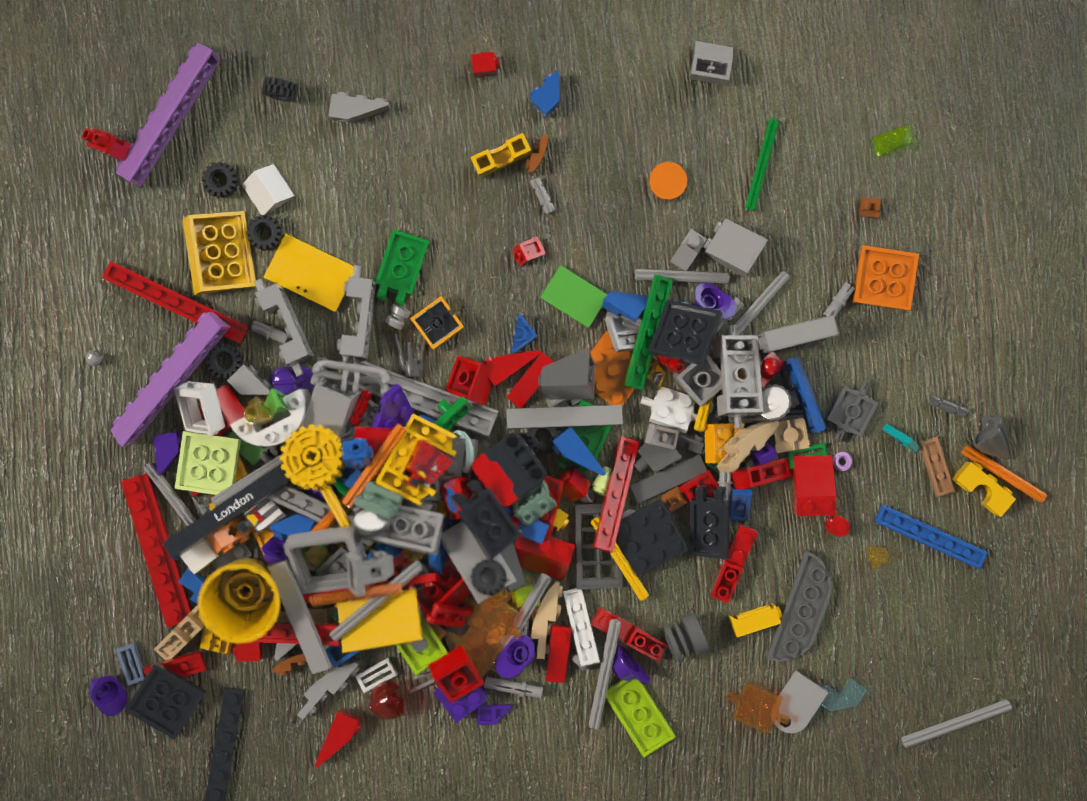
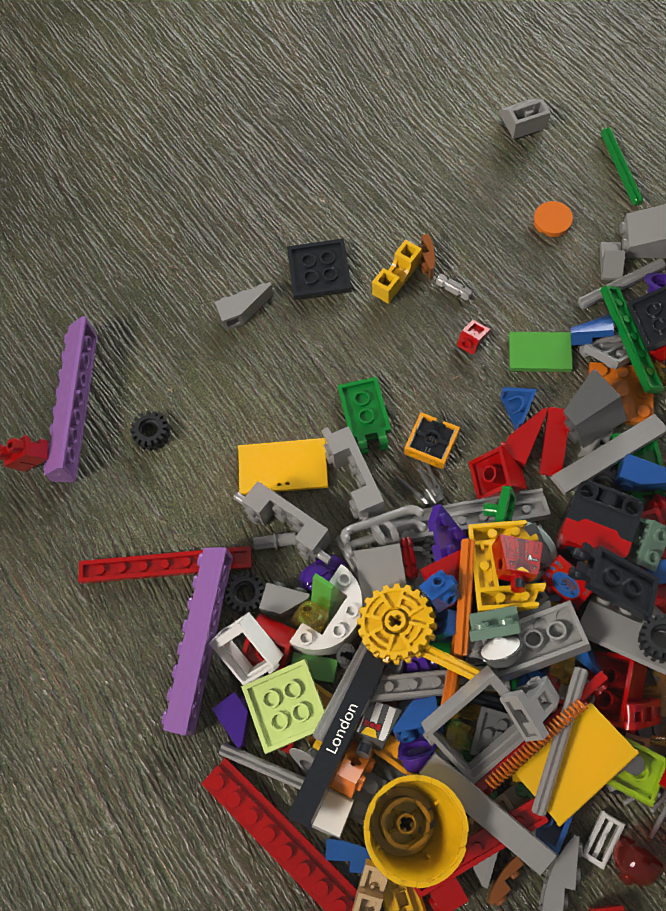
camera: 20 degrees left, 20 degrees down
light grey hinge [86,351,103,366] -> none
yellow slope [182,211,256,295] -> none
white slope [242,164,295,216] -> none
black tyre [246,215,283,251] -> none
black tyre [261,76,299,102] -> none
light grey wheel [385,304,411,330] -> none
red brick [471,51,500,78] -> none
blue slope [530,71,560,118] -> none
none -> black plate [287,238,352,300]

